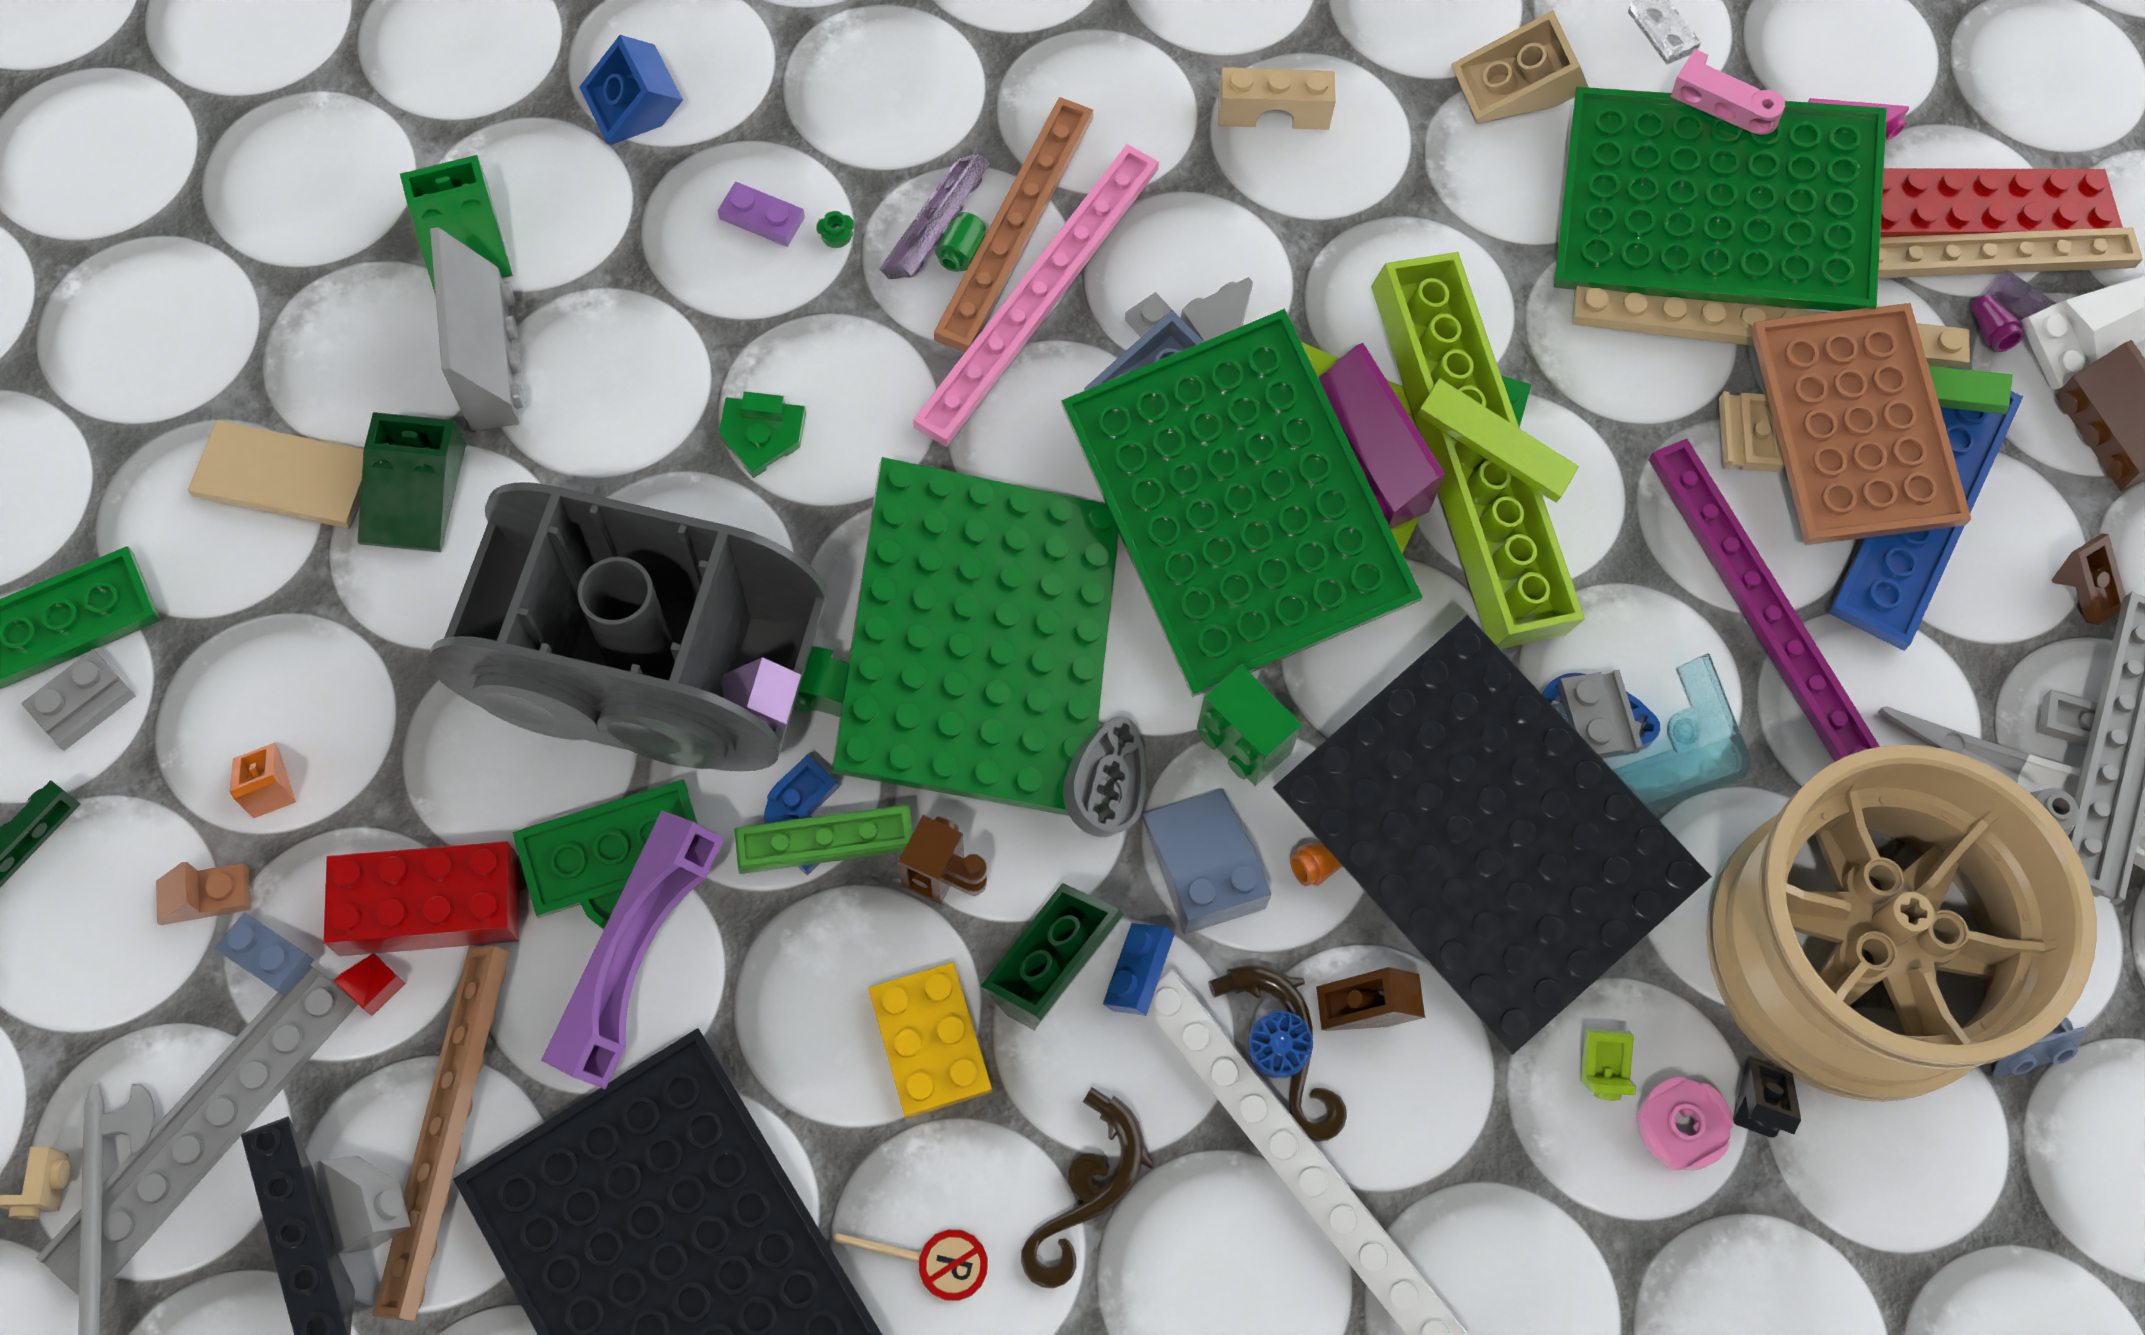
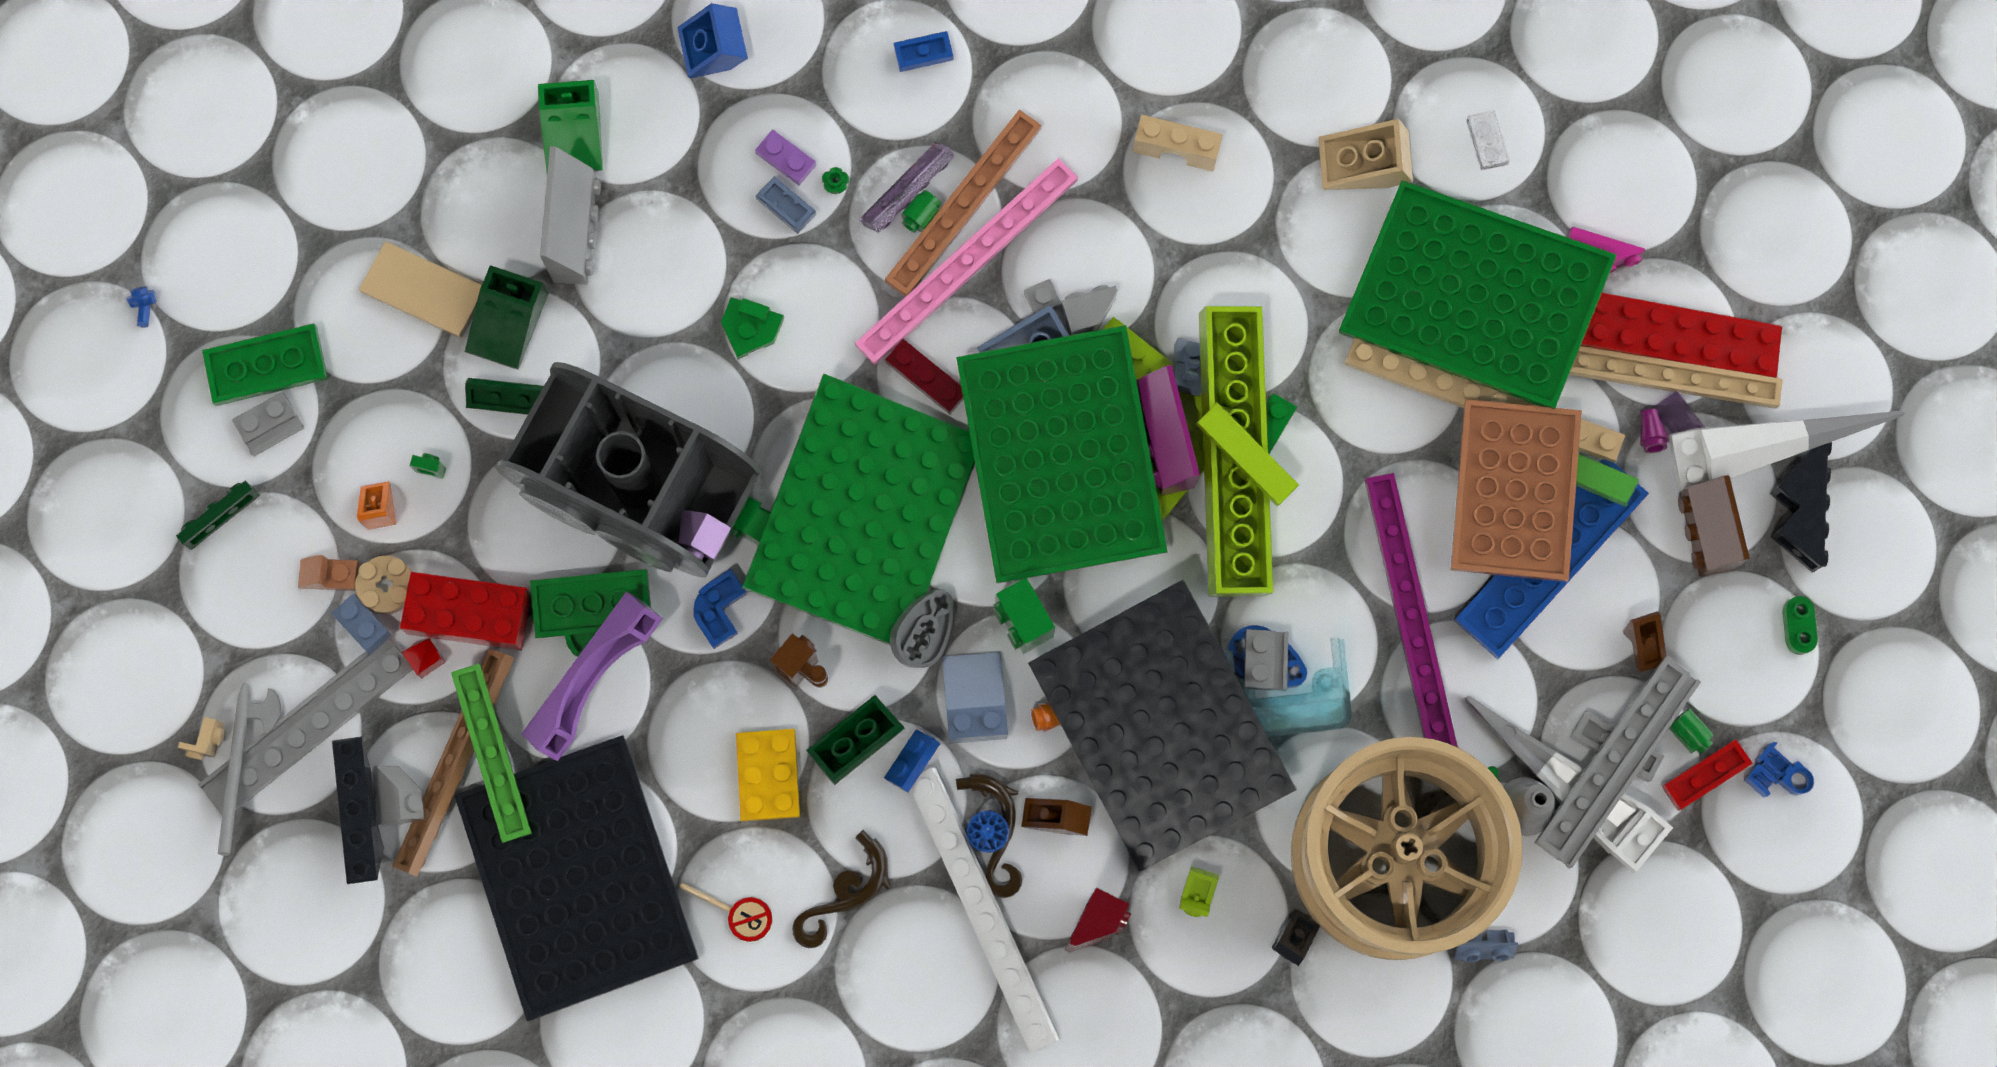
camera: 15 degrees right, 10 degrees up
bright green tile [734,805,913,874] -> none
bright pink plate [1636,1077,1733,1171] -> none
bright pink leg [1671,49,1785,135] -> none
tan plate [1719,391,1785,472] -> none
none -> tan plate [355,556,412,614]
none -> green plate [409,453,446,479]
none -> bright green plate [451,663,532,843]
none -> dark green plate [465,378,544,415]
none -> sand blue plate [756,176,816,234]
none -> dark red plate [885,339,964,415]
none -> blue plate [893,31,954,72]
none -> dark red slope [1065,888,1131,953]
none -> sand blue plate [1173,338,1201,396]

